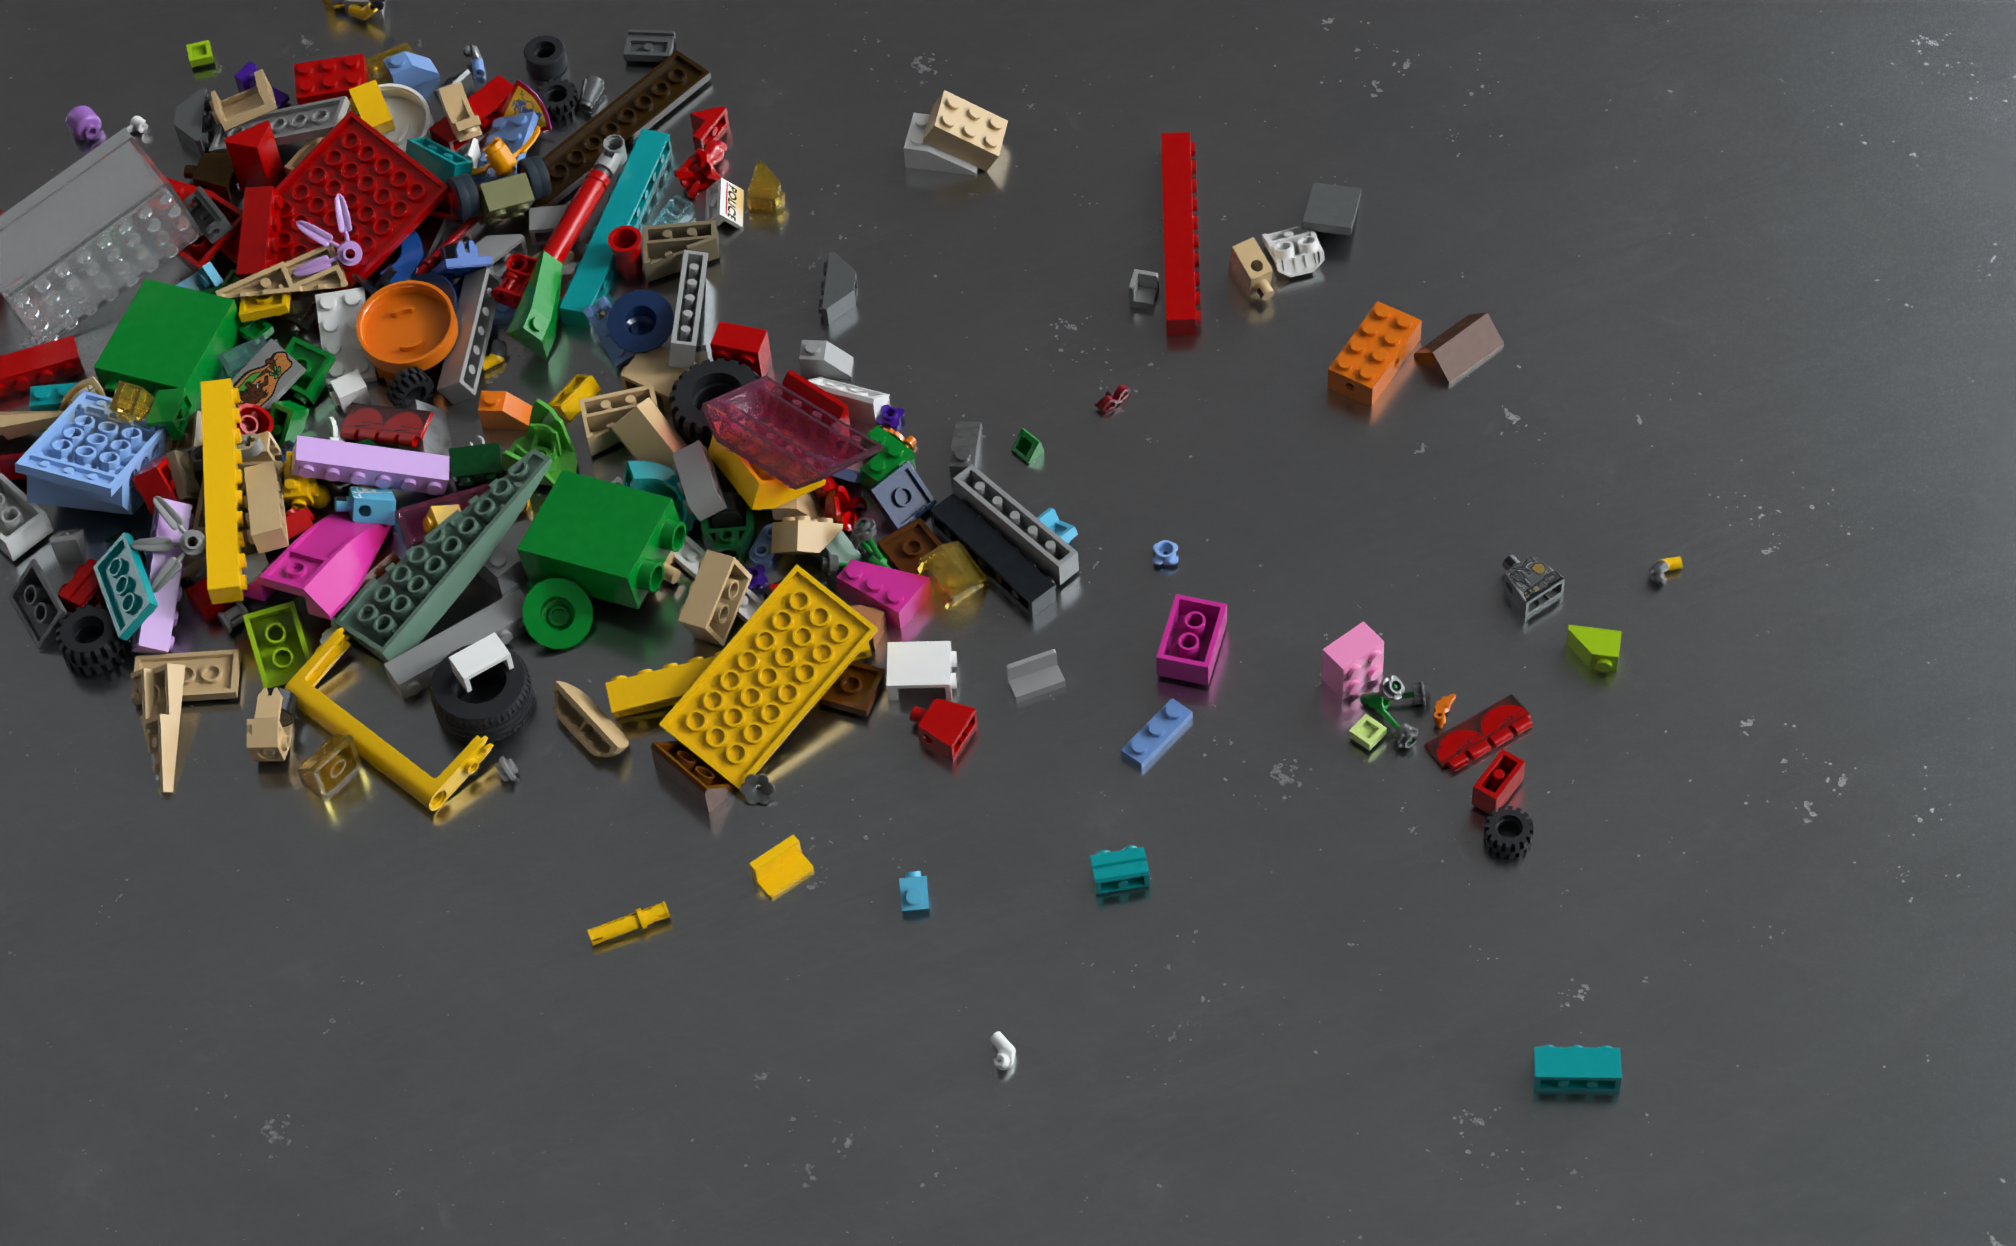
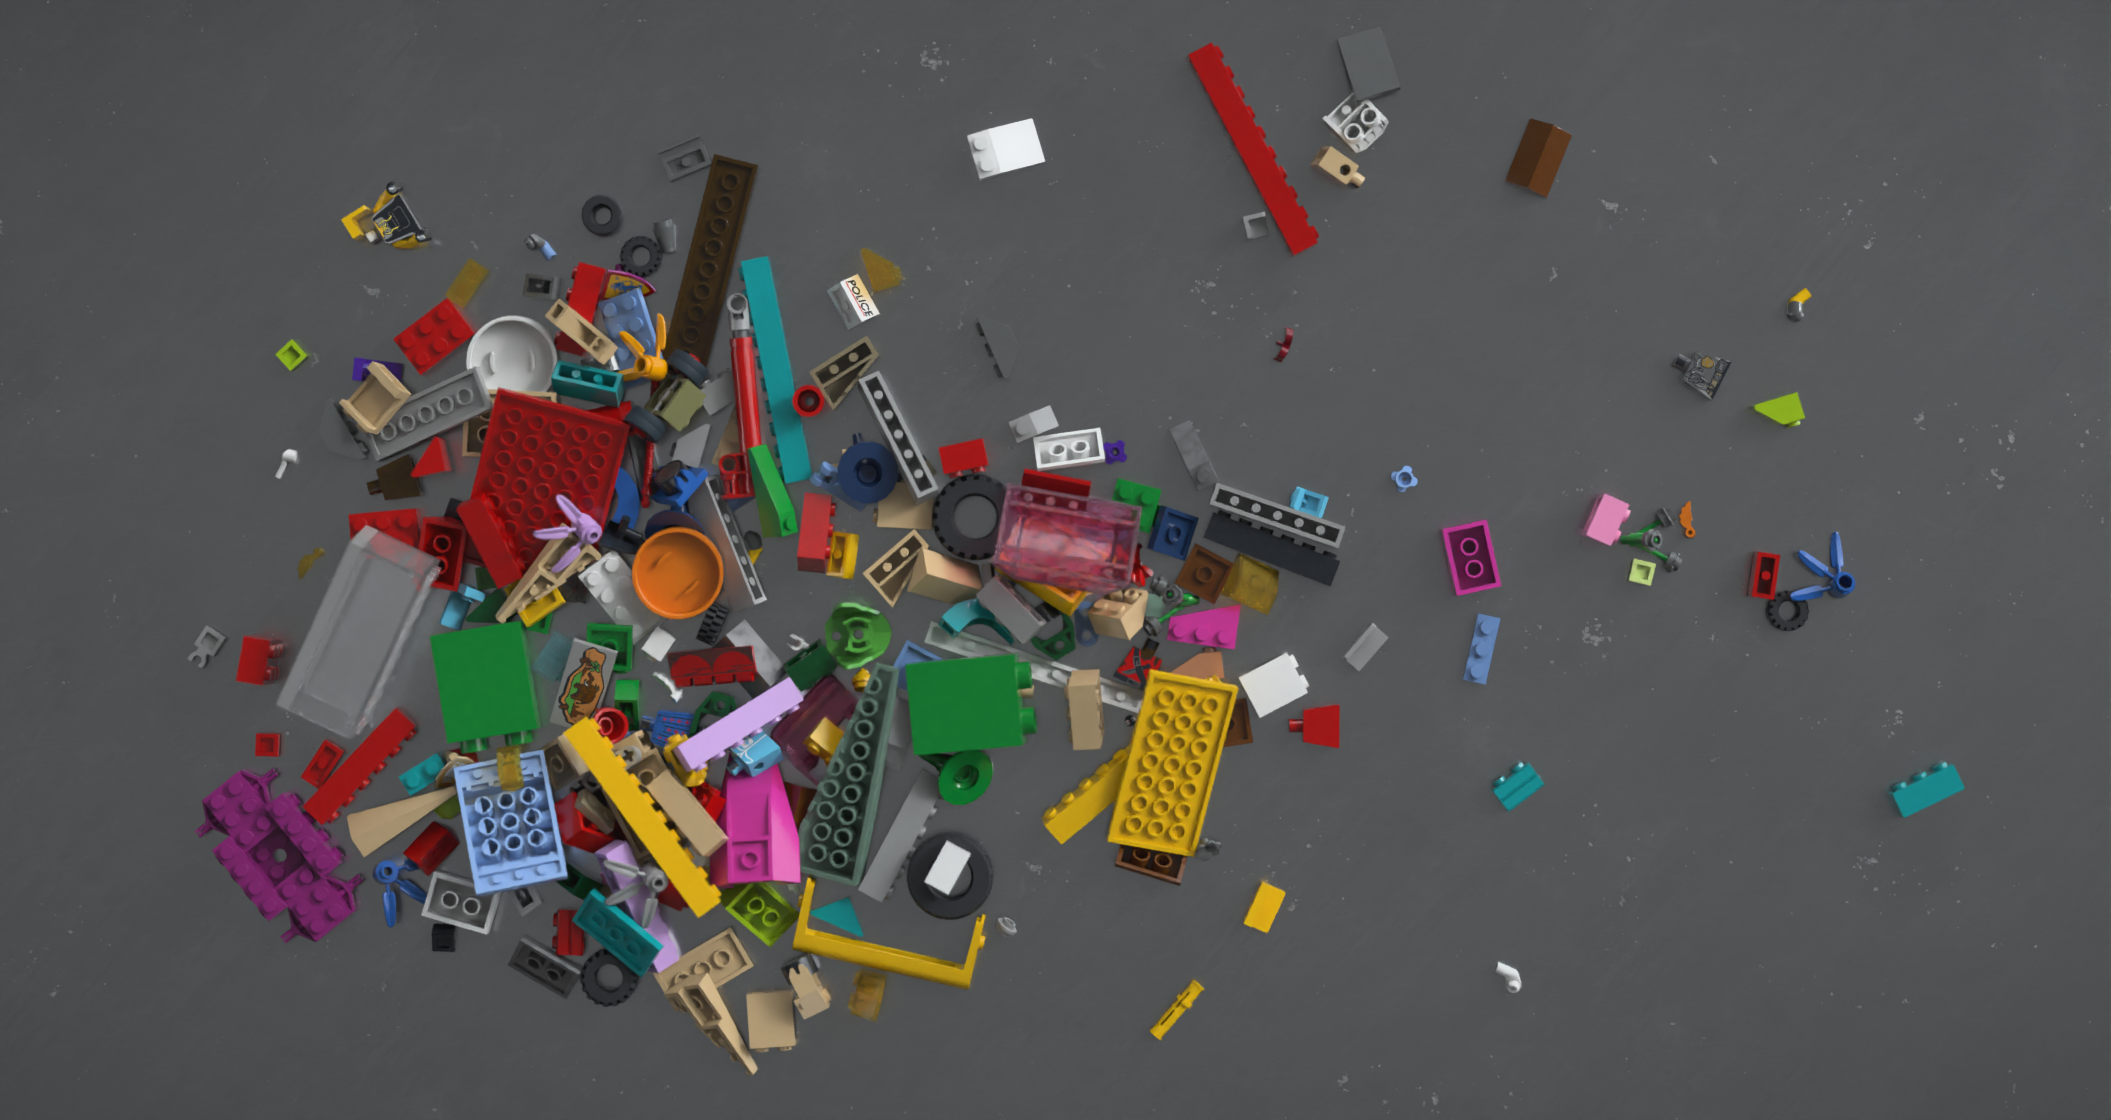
camera: 30 degrees left, 35 degrees up
medium lavender head [66,106,102,141] -> none
green panel [145,387,195,441] -> none
dark grey hinge [183,186,234,244] -> none
yellow brick [348,80,395,134] -> none
medium blue slope [383,51,440,88] -> none
orange slope [478,390,533,430] -> none
tan brick [552,681,629,758] -> none
clear light blue slope [652,194,695,225] -> none
red animal [674,140,727,199] -> none
red slope [690,106,729,150] -> none
dark purple plate [745,565,768,591] -> none
orange piece [883,428,917,449] -> none
medium azure bracket [899,871,929,911] -> none
tan brick [923,90,1008,172] -> none
green slope [1011,428,1044,463] -> none
orange brick [1328,301,1422,408] -> none
red windscreen [1424,694,1533,772] -> none
none -> tan panel [746,989,796,1052]
none -> red wedge [797,492,836,574]
none -> teal tile [810,896,864,937]
none -> blue plant [1790,531,1855,601]

